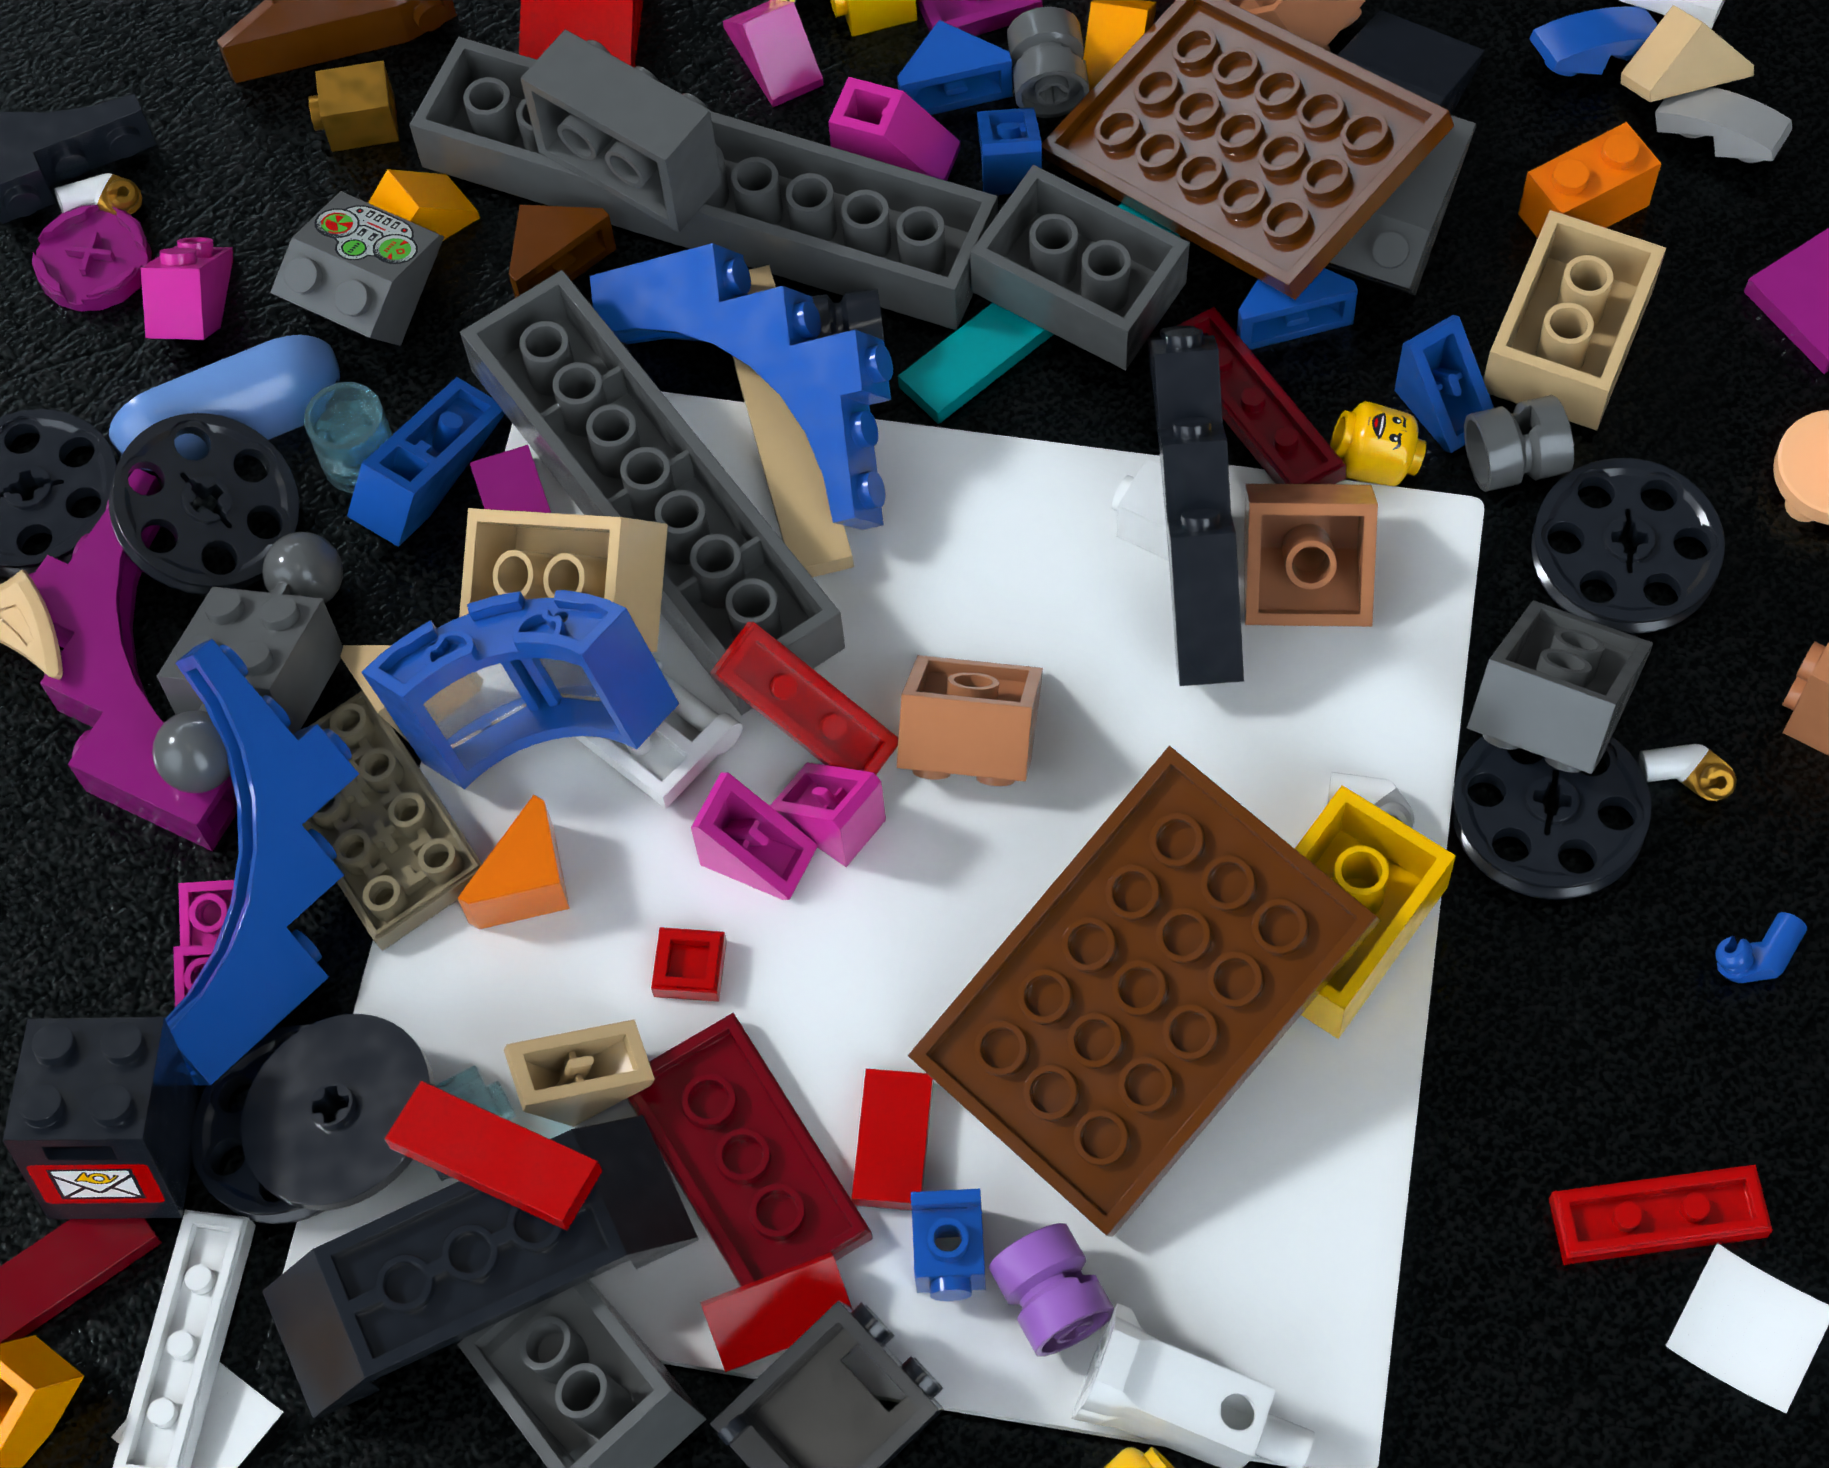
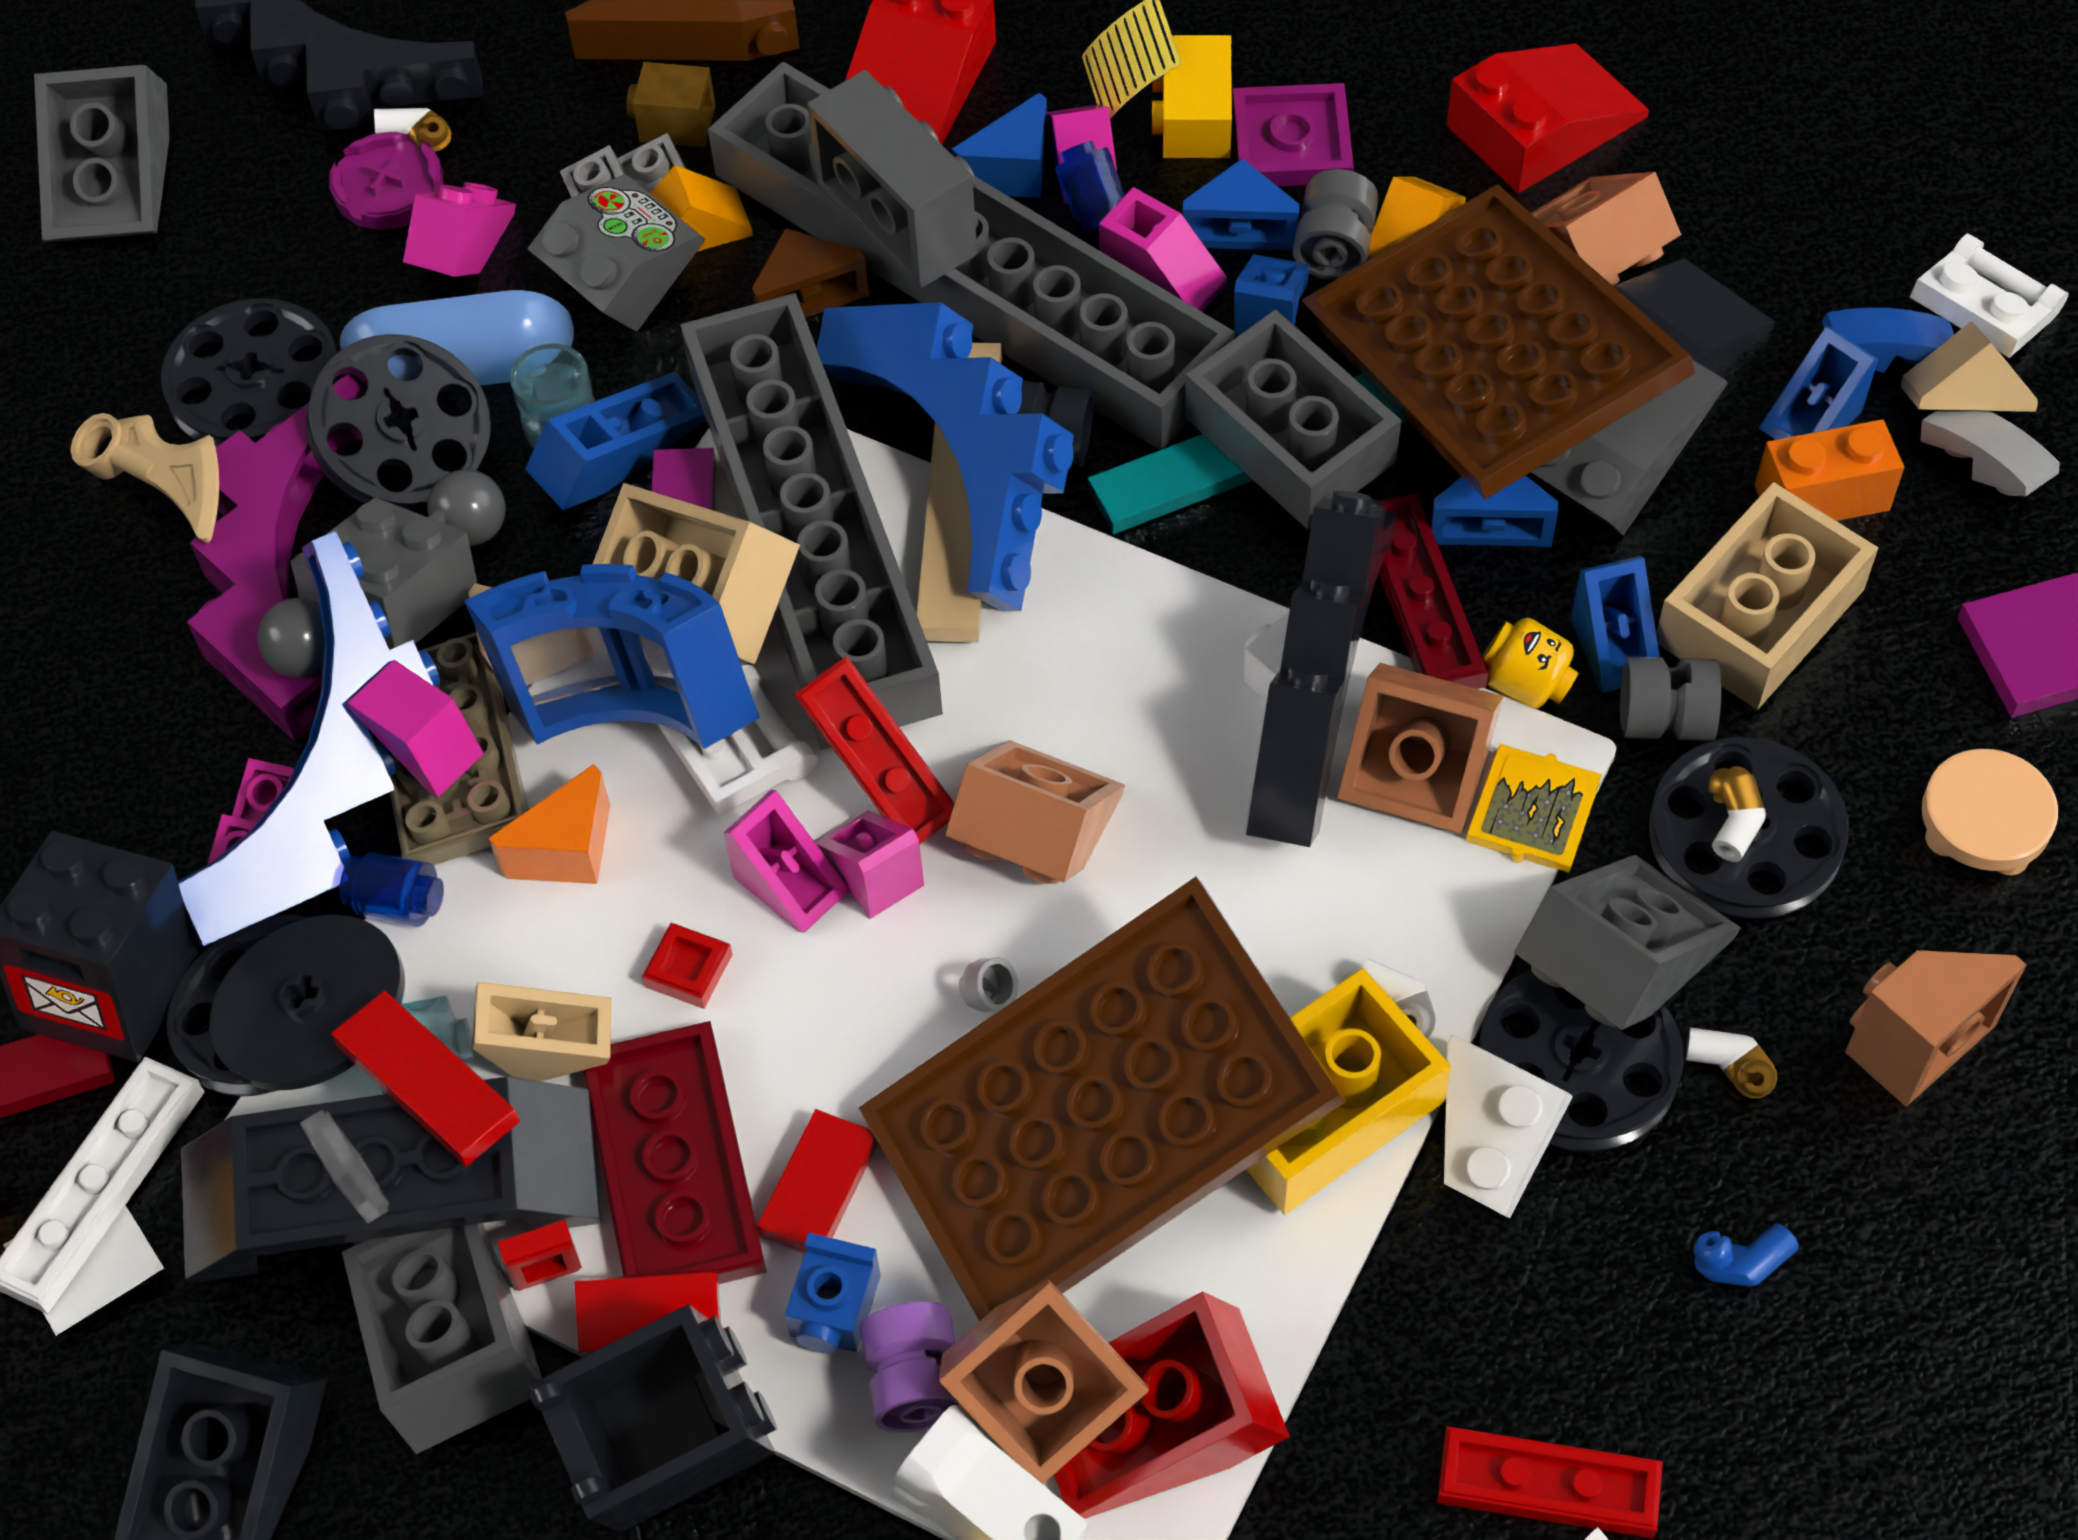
camera: 15 degrees right, 5 degrees down
none -> clear tile [300,1110,390,1224]
none -> clear blue brick [340,852,444,927]
none -> dark pink slope [345,659,484,799]
none -> red tile [497,1220,582,1291]
none -> light grey slope [560,133,686,198]
none -> nougat slope [939,1280,1149,1484]
none -> blue slope [952,93,1048,198]
none -> light grey hinge [959,957,1018,1012]
none -> red slope [1054,1291,1290,1519]
none -> clear blue brick [1055,141,1126,231]
none -> white wing [1444,1034,1573,1218]
none -> piece [1466,744,1602,873]
none -> arm [1708,766,1766,862]
none -> blue slope [1759,326,1878,440]

